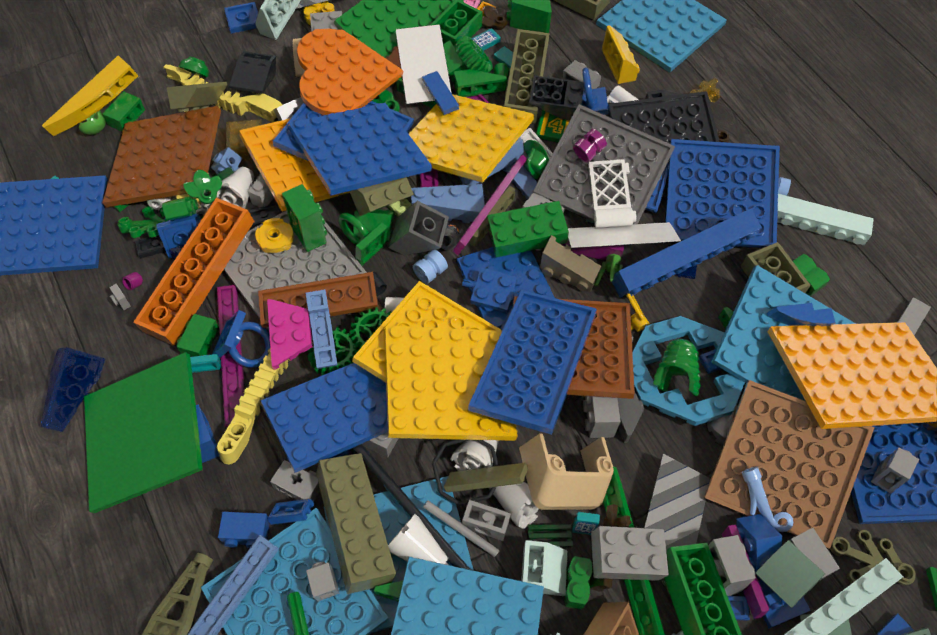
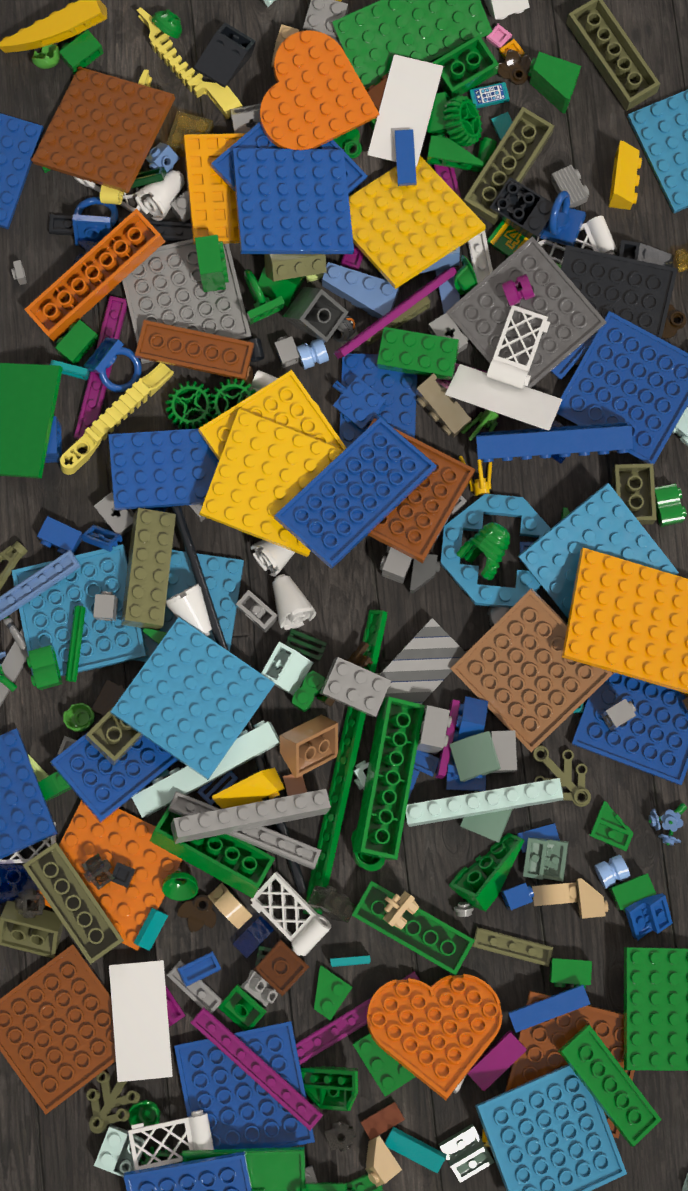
camera: 25 degrees right, 20 degrees up
green plant [118,206,167,238] -> none
magenta piece [122,272,143,290] -> none
green brick [162,196,198,221] -> none
olive slope [167,82,227,112] -> none
green plate [183,170,222,204] -> none
yellow plate [255,218,294,253] -> none
dark pink wing [267,299,312,370] -> none
medium blue slope [306,290,337,369] -> none
light grey bar [423,500,499,557] -> none
black piece [432,439,499,506] -> none
olive tile [444,463,528,492] -> none
tan windscreen [519,434,614,510] -> none
tile [572,512,600,535] -> none
light blue plant [741,467,794,532] -> none
blue slope [767,303,836,326] -> none
none -> light grey brick [275,336,301,368]

